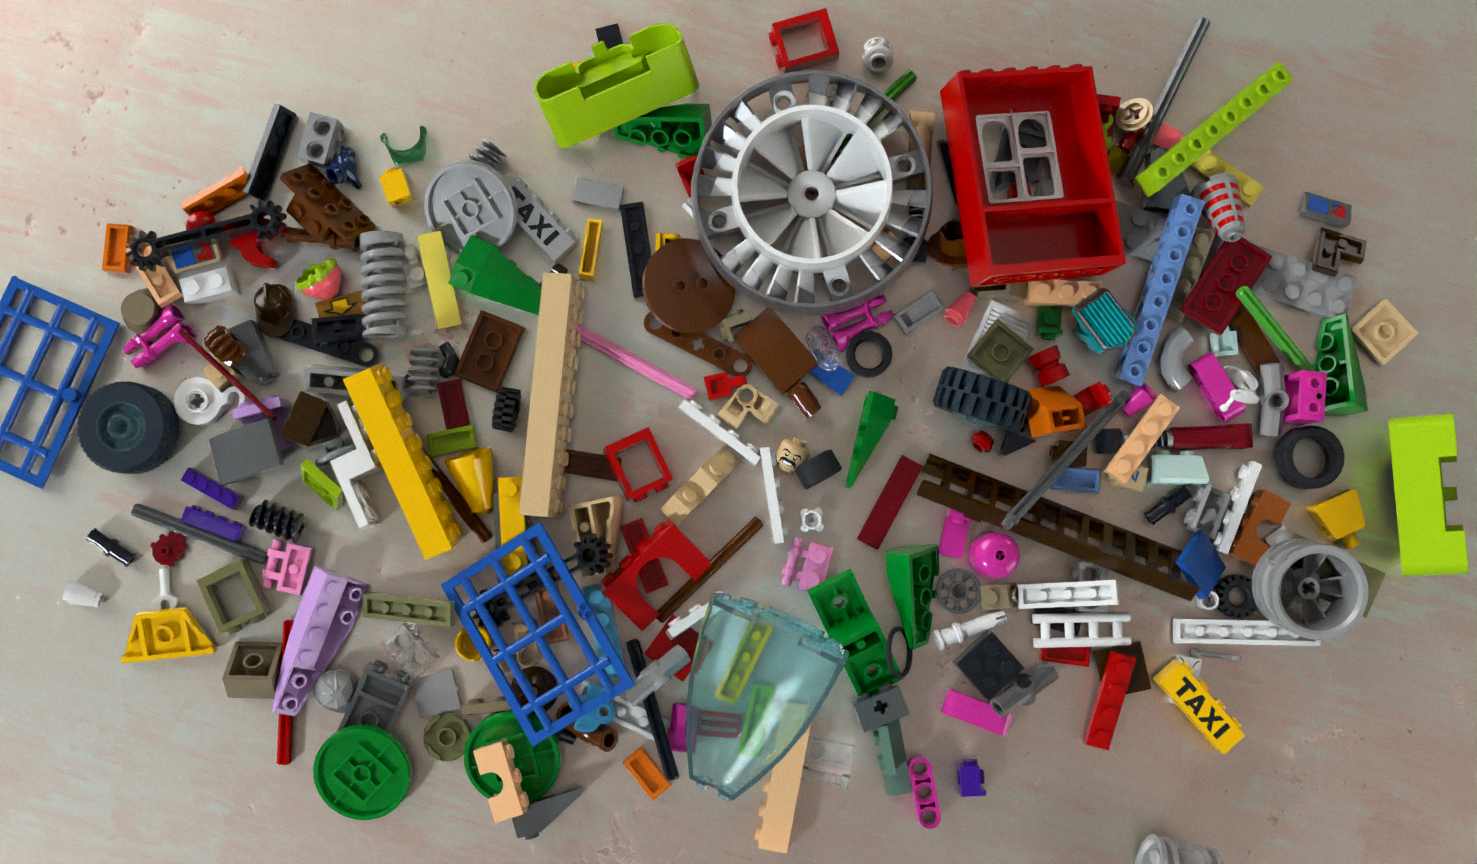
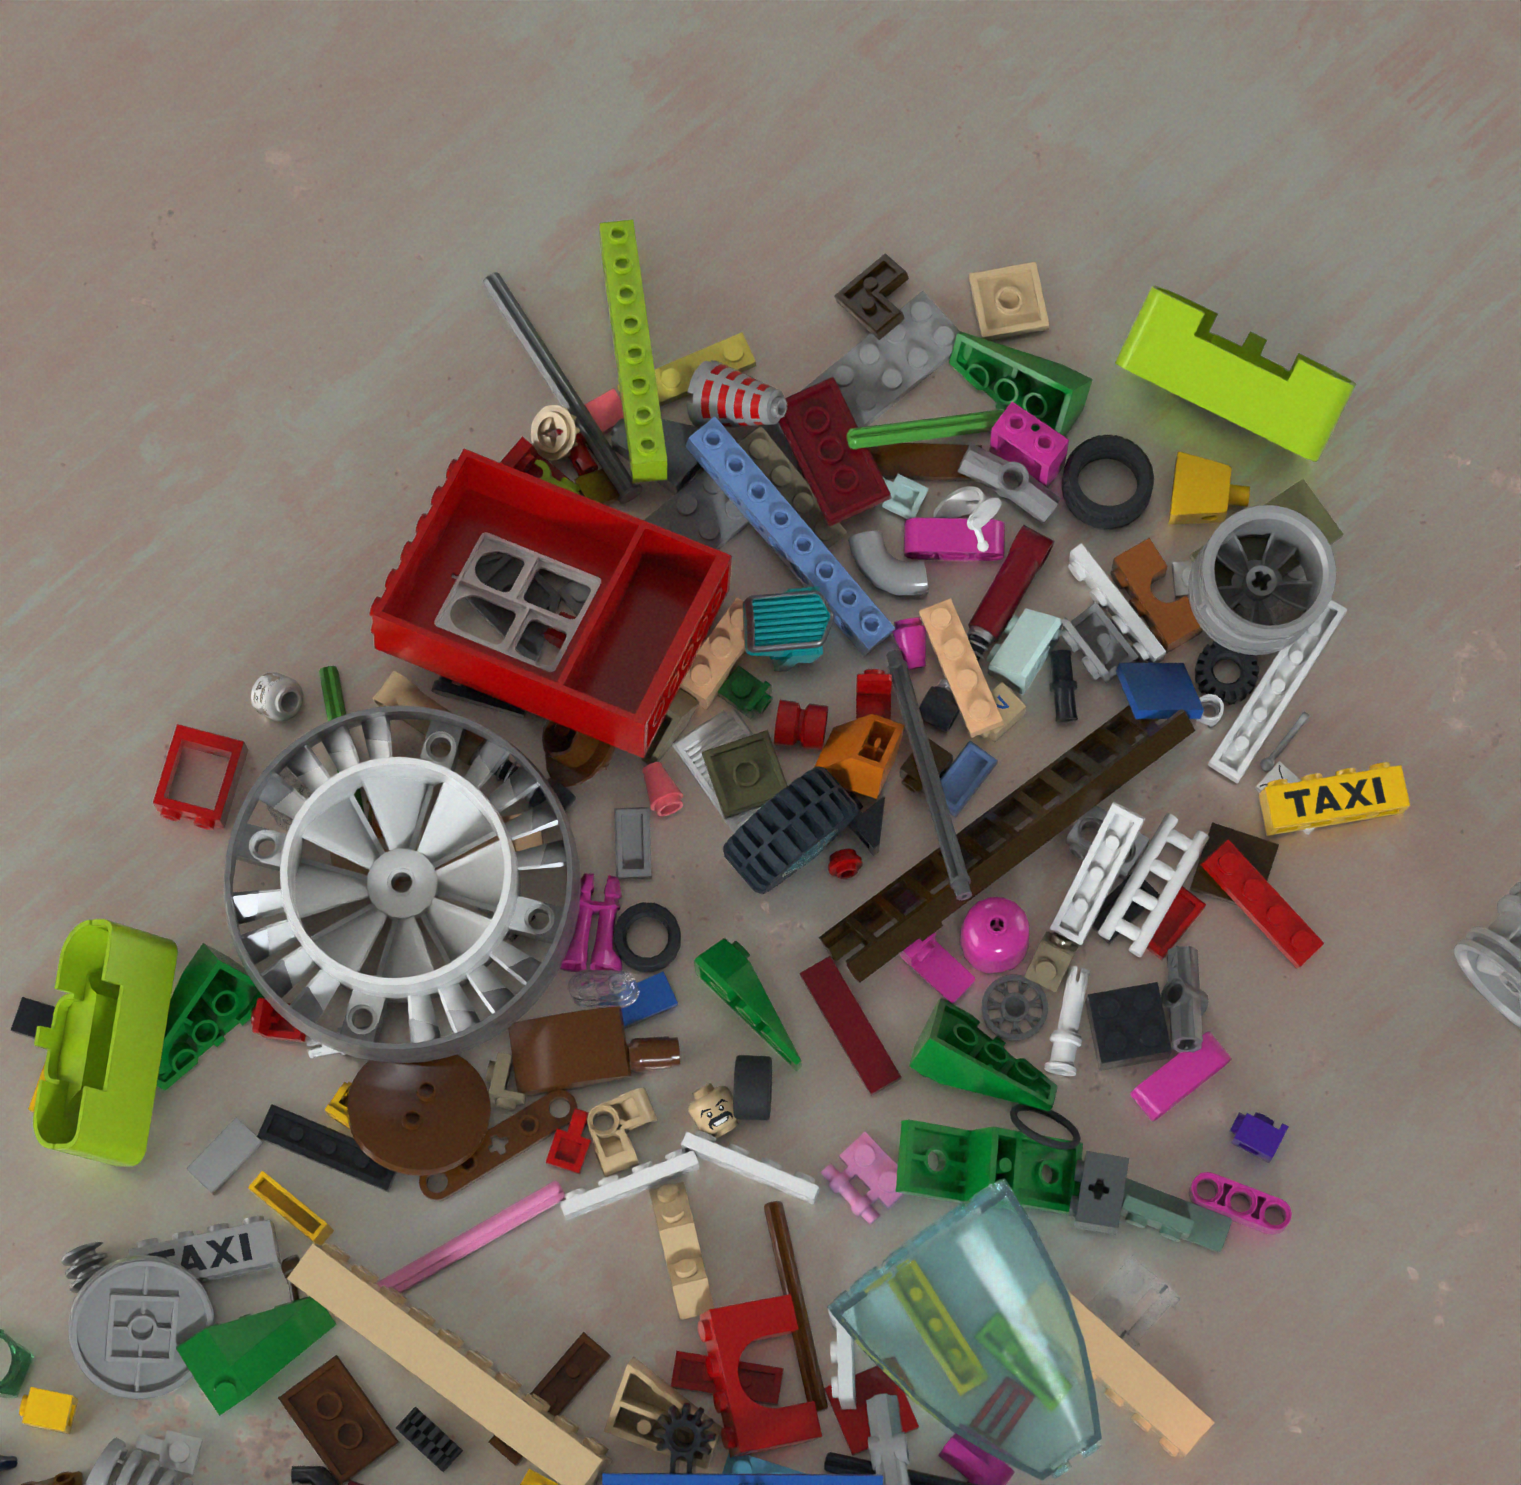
camera: 55 degrees left, 10 degrees down
light yellow tile [417,231,462,329] -> none
red window [603,427,673,503] -> none
white plate [800,508,824,532] -> none
slope [1299,192,1352,228] -> none

